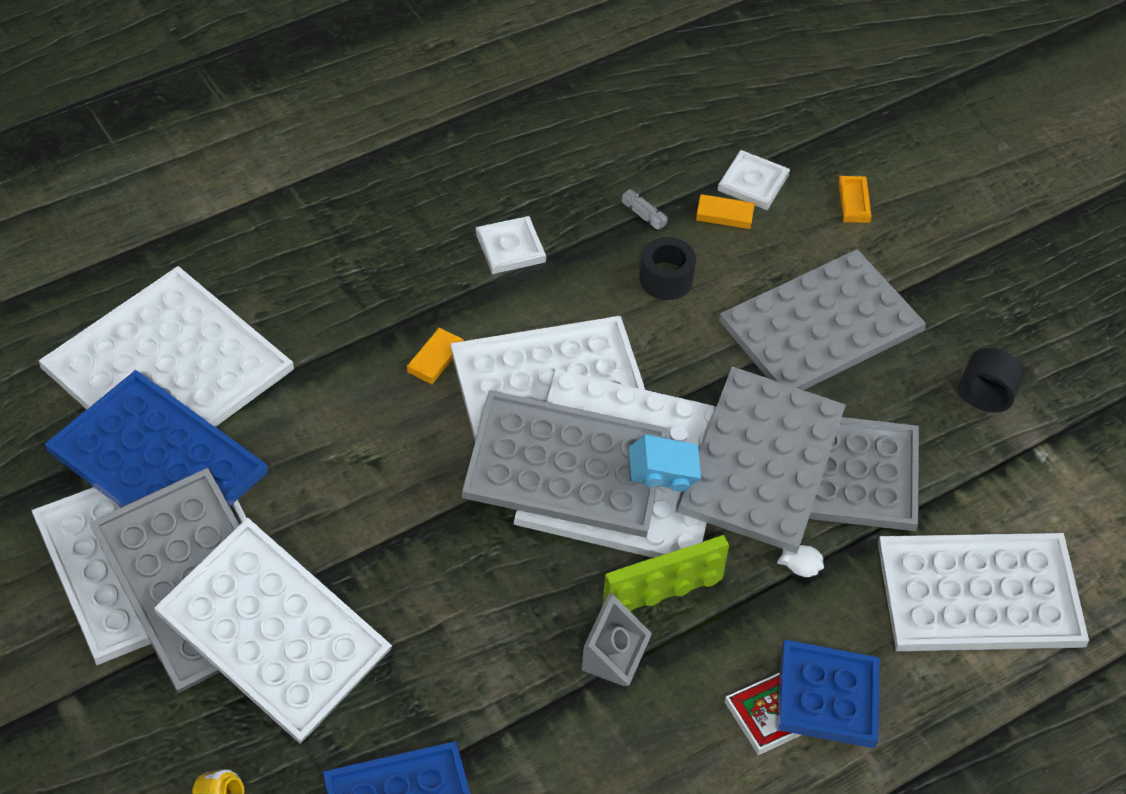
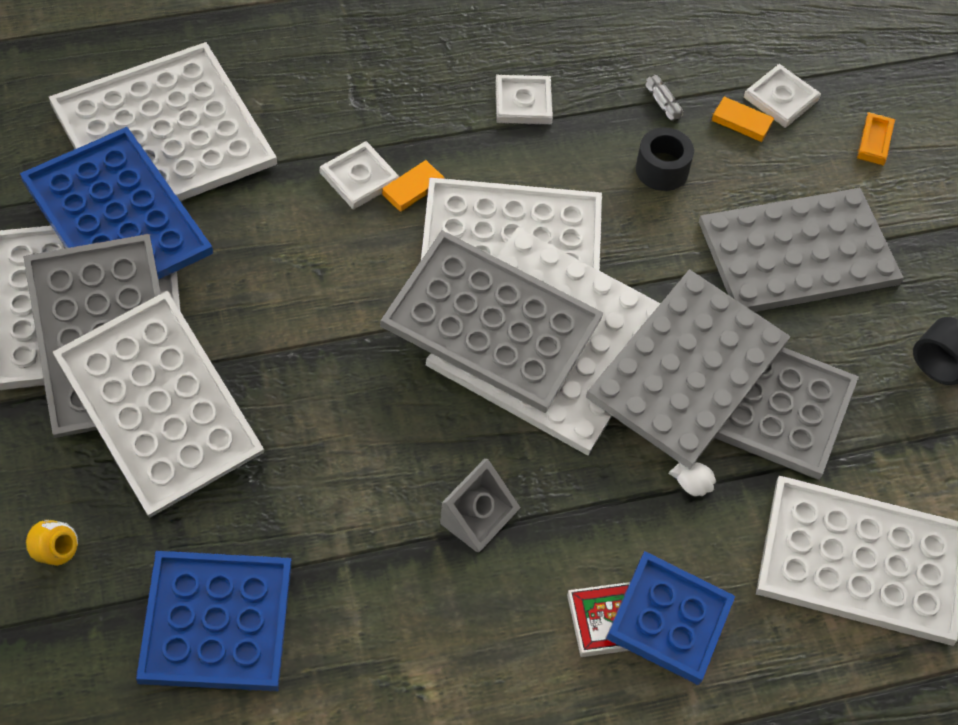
camera: 15 degrees right, 5 degrees up
lime plate [602,535,729,612] -> none
medium azure piece [629,434,701,492] -> none
none -> white tile [320,141,399,210]

